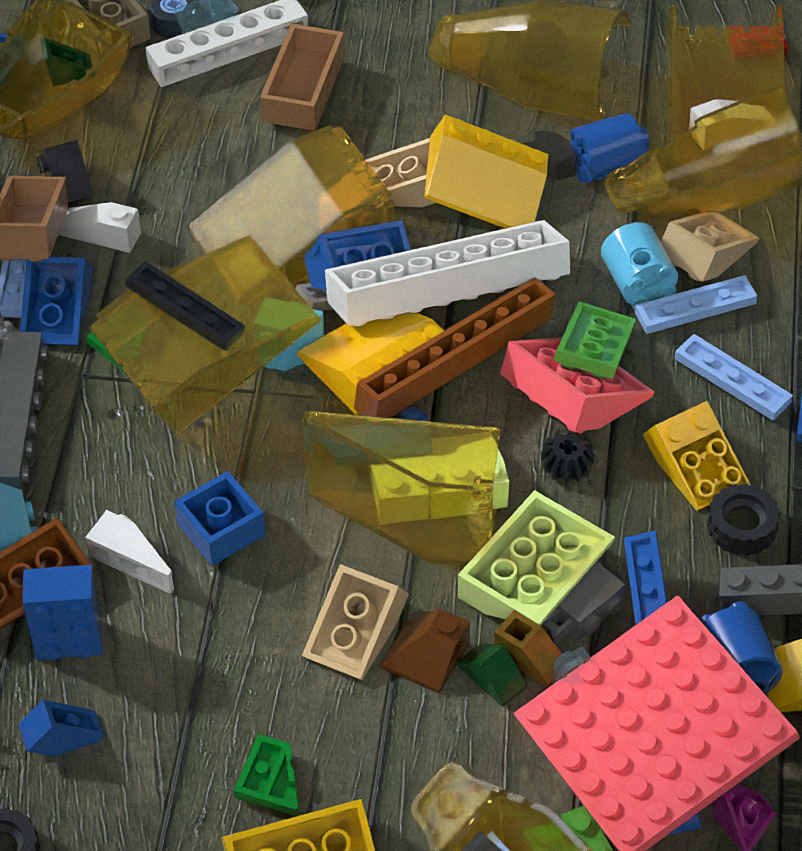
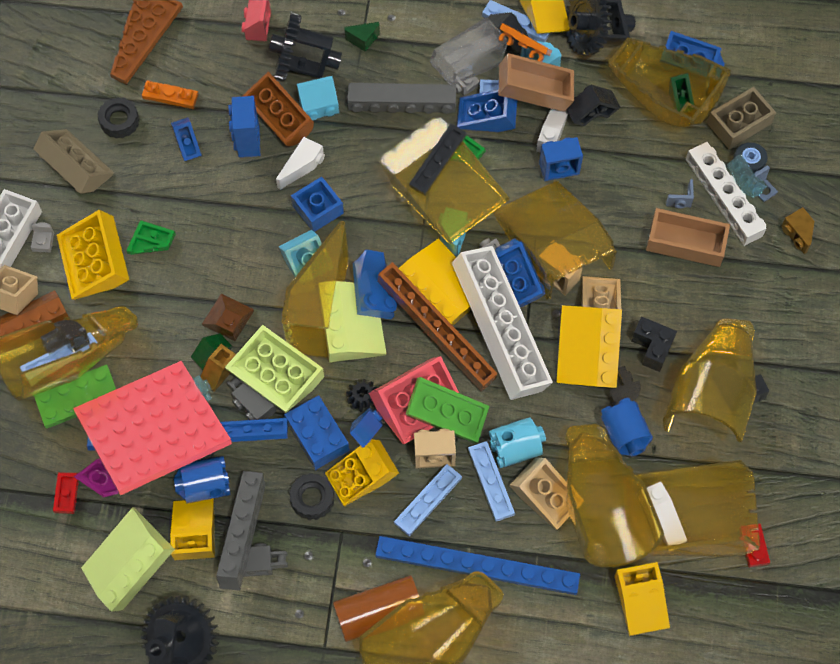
camera: 90 degrees right, 15 degrees up
tan slope [302,564,409,680] -> none
none -> medium azure slope [278,230,332,284]
none -> blue brick [284,395,350,470]
none -> blue slope [350,408,383,448]
none -> tan brick [414,429,456,468]
none -> blue brick [539,137,583,181]
none -> black brick [631,316,677,372]
none -> sand blue bracket [666,179,694,209]

